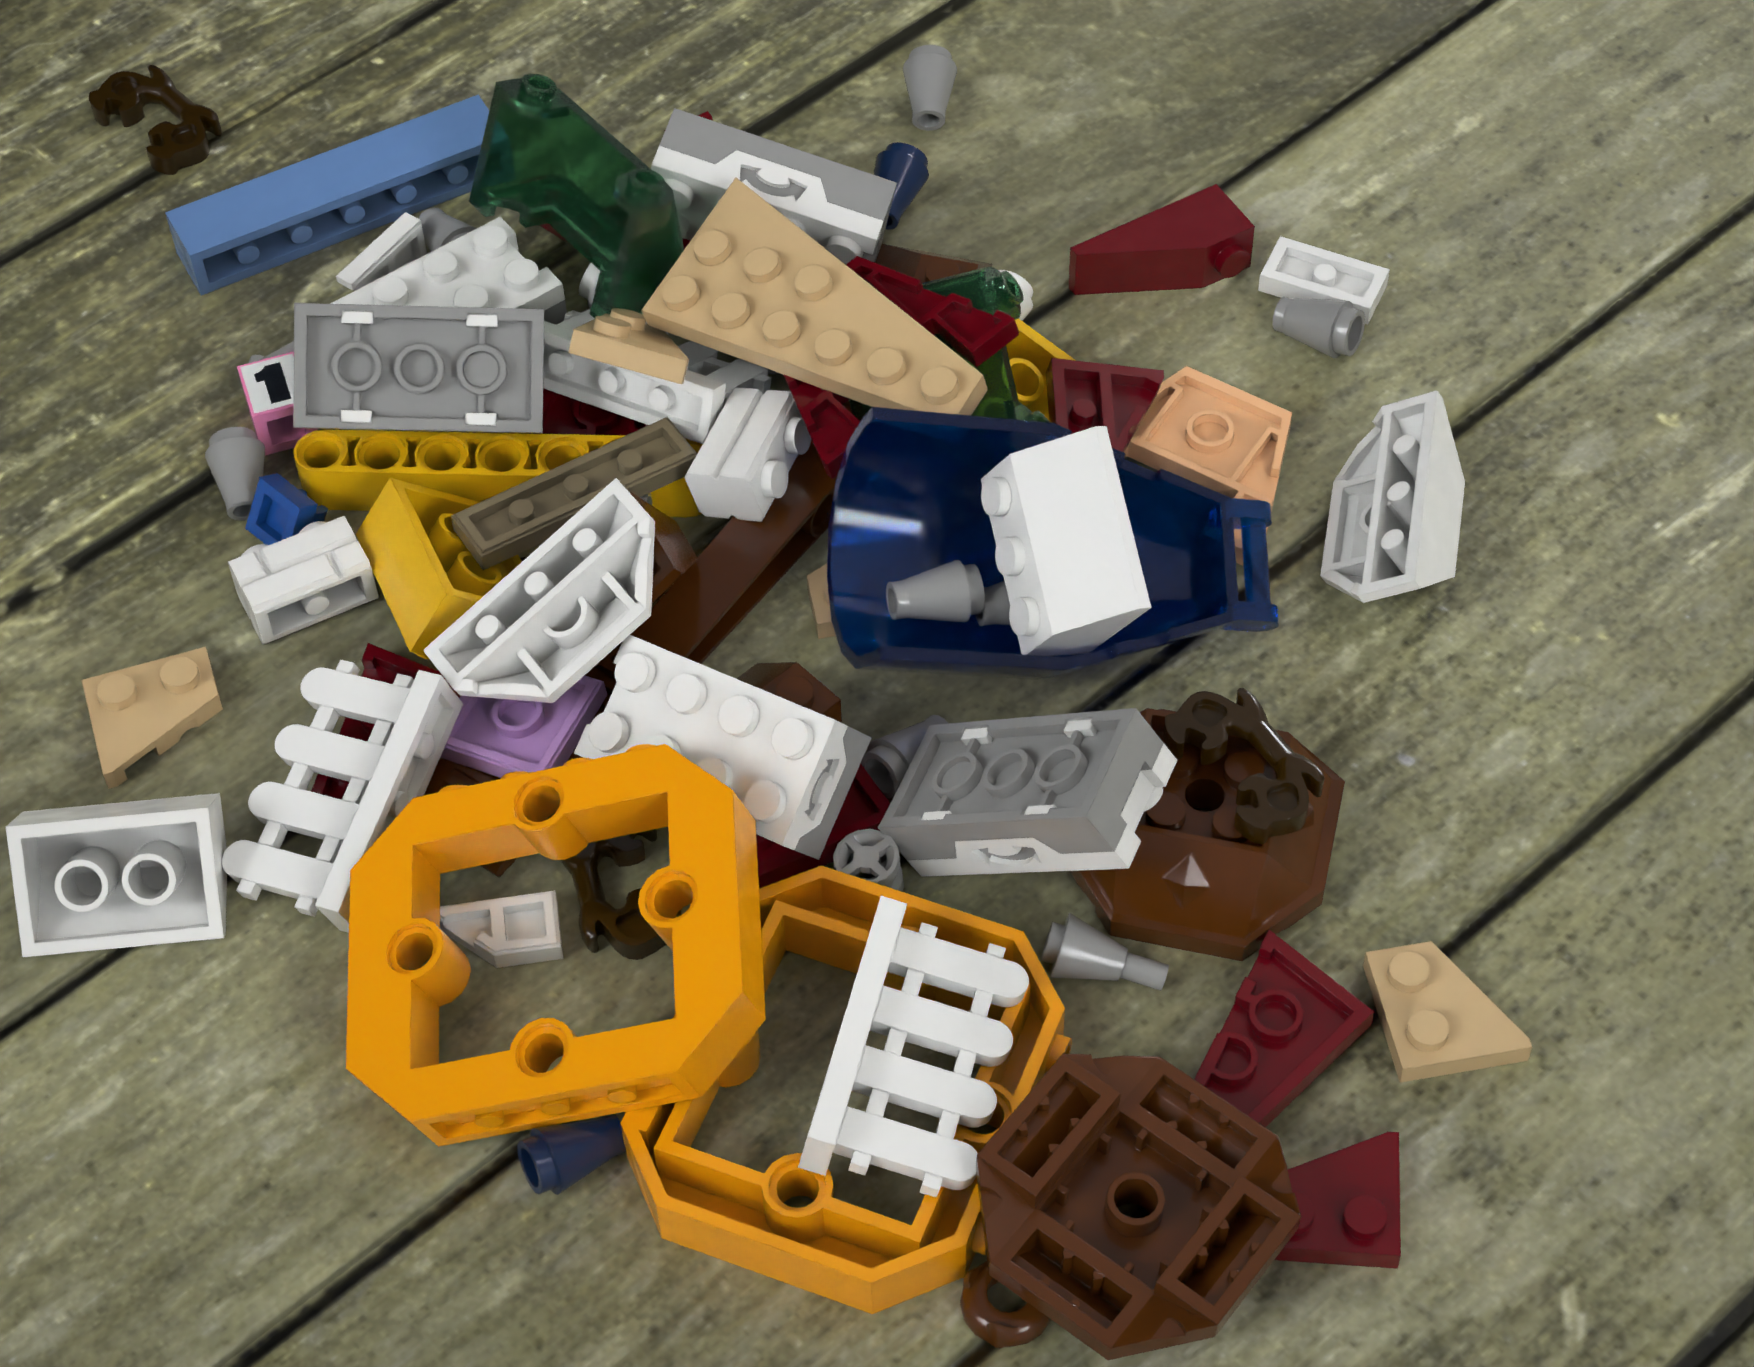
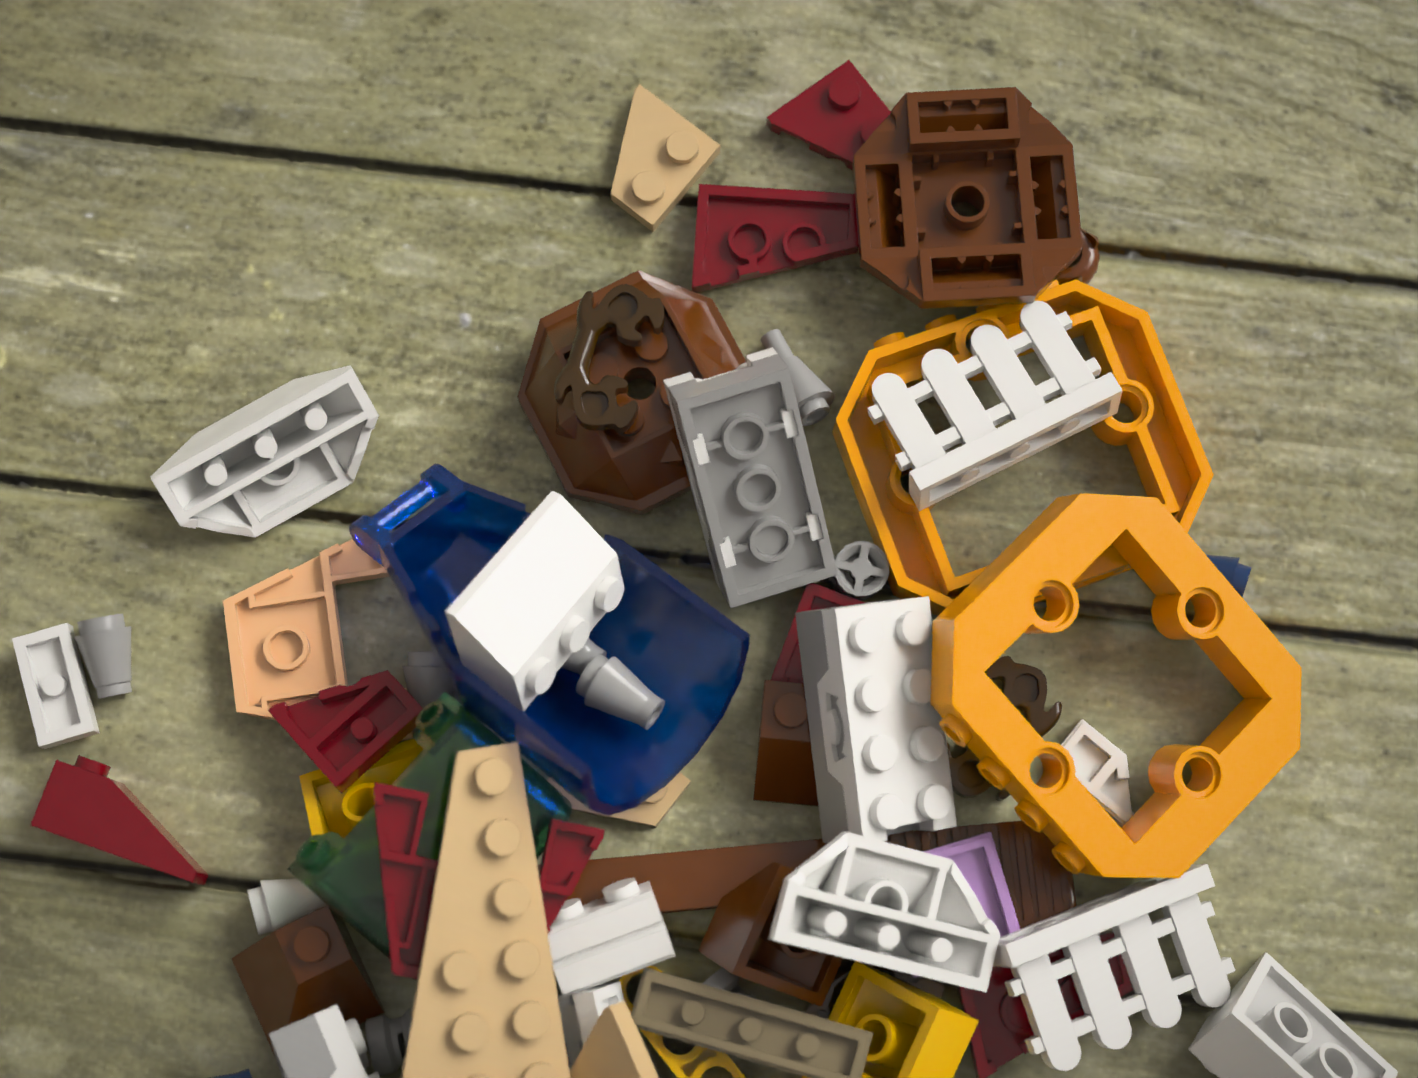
camera: 135 degrees left, 25 degrees up
light grey cone [861,715,948,798] -> none

